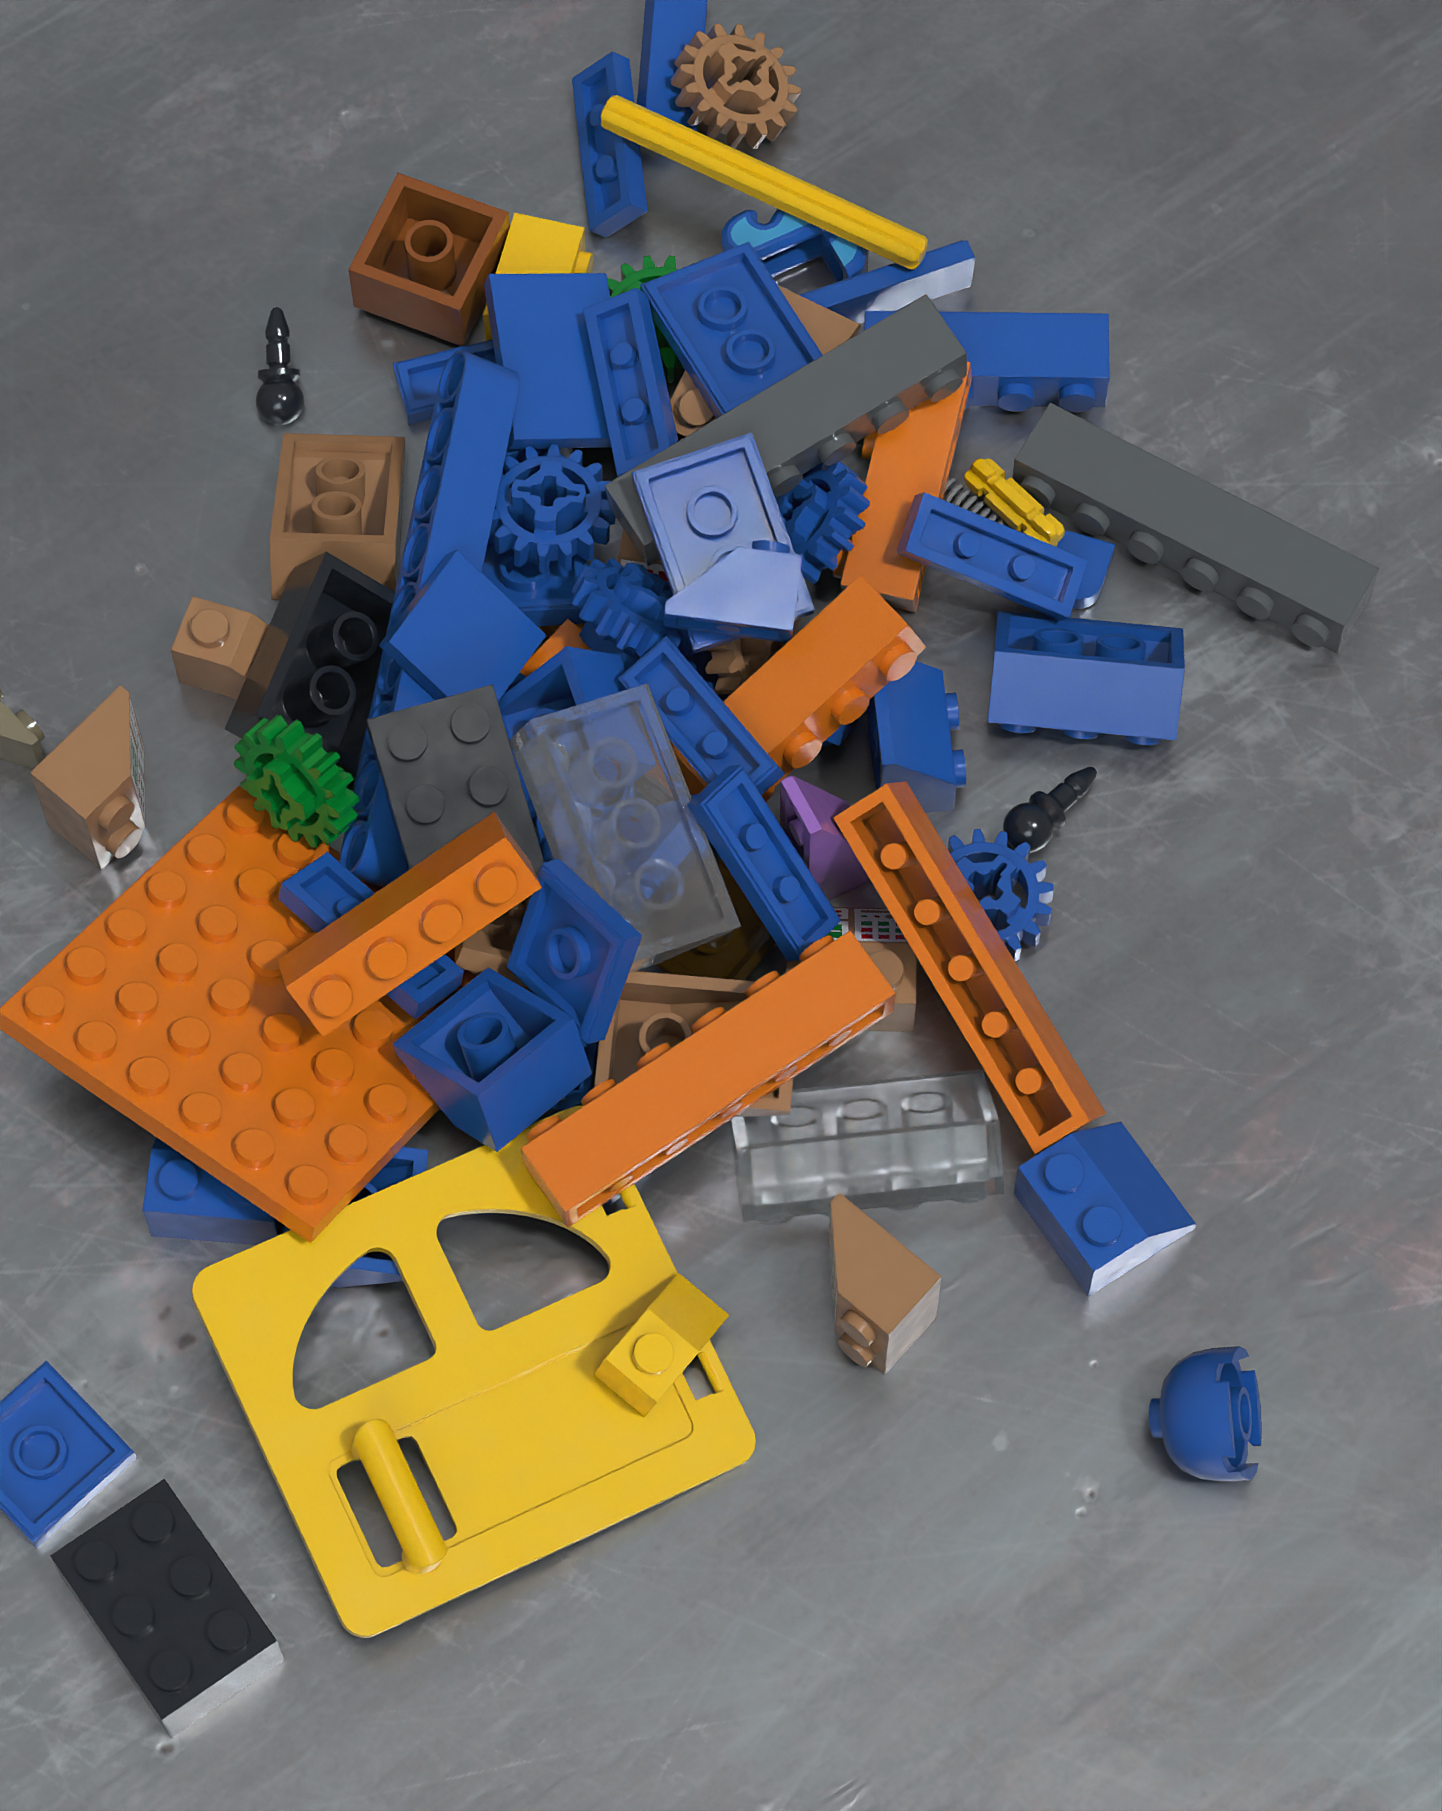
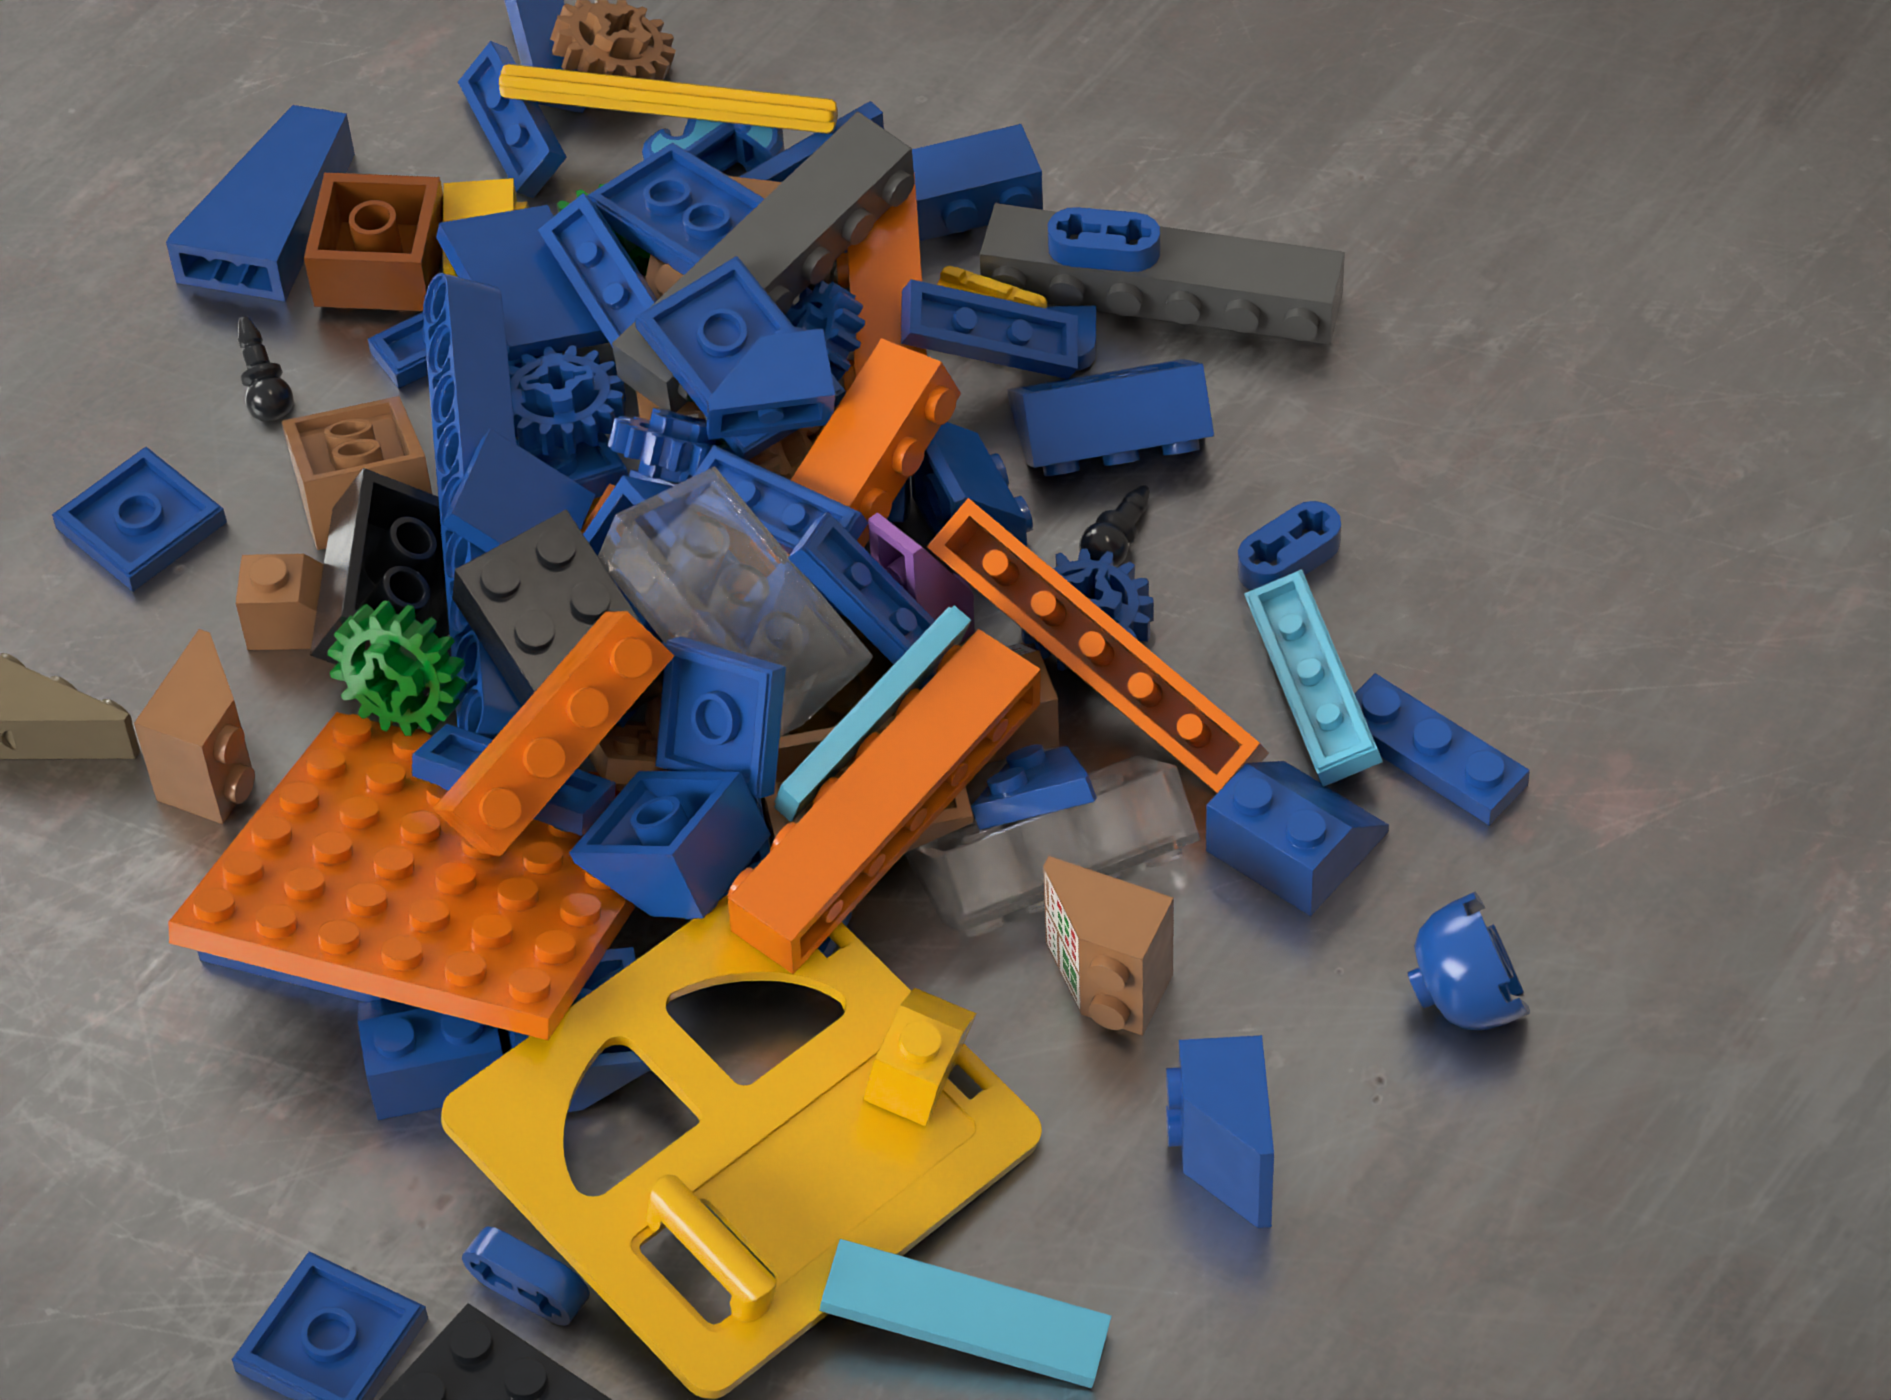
camera: 15 degrees left, 15 degrees down
none -> blue tile [52,447,227,592]
none -> blue slope [166,105,355,302]
none -> blue beam [462,1226,590,1326]
none -> medium azure tile [774,605,971,822]
none -> medium azure tile [819,1239,1112,1388]
none -> blue wing [971,744,1097,830]
none -> blue beam [1048,207,1160,272]
none -> blue slope [1166,1035,1274,1228]
none -> blue beam [1237,501,1341,591]
none -> medium azure tile [1244,569,1383,787]
none -> blue plate [1354,673,1530,826]

